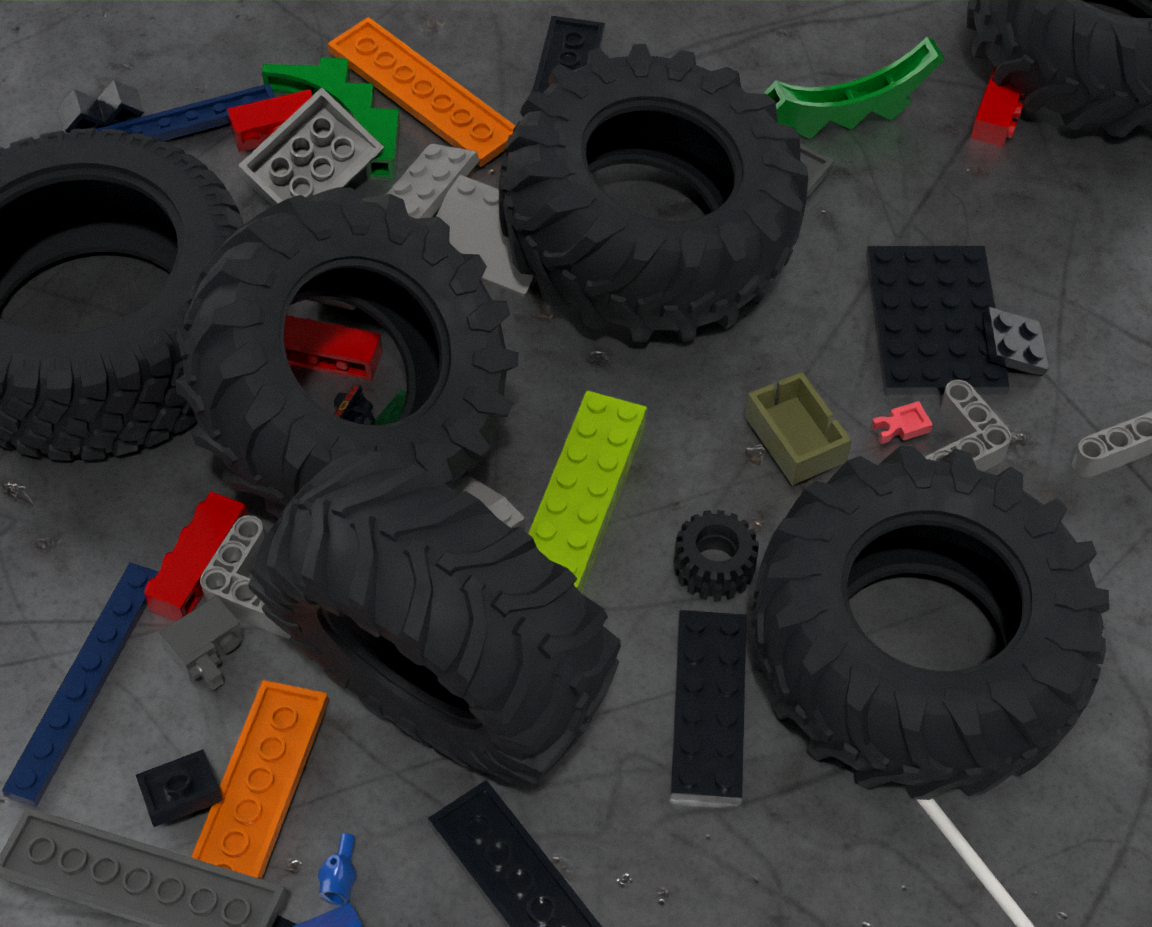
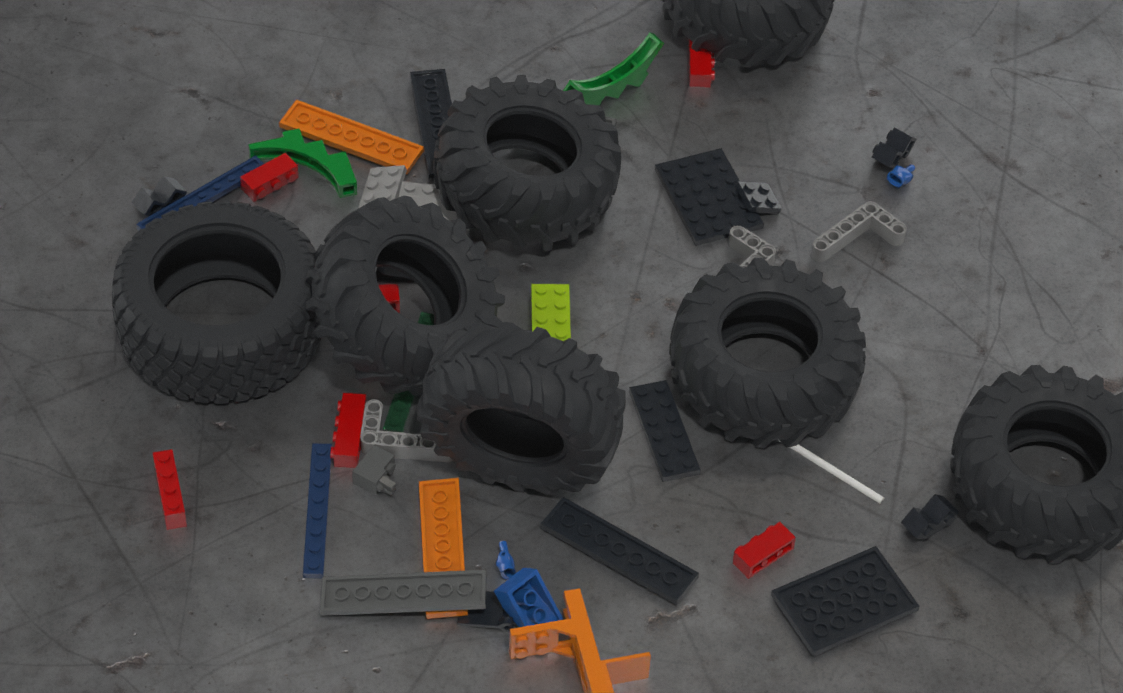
camera: 20 degrees left, 5 degrees down
black plate [136,749,223,827] -> none
light grey slope [238,87,384,205] -> none
black tyre [673,510,759,601] -> none
olive piece [745,371,852,486] -> none
coral plate [871,401,933,444] -> none

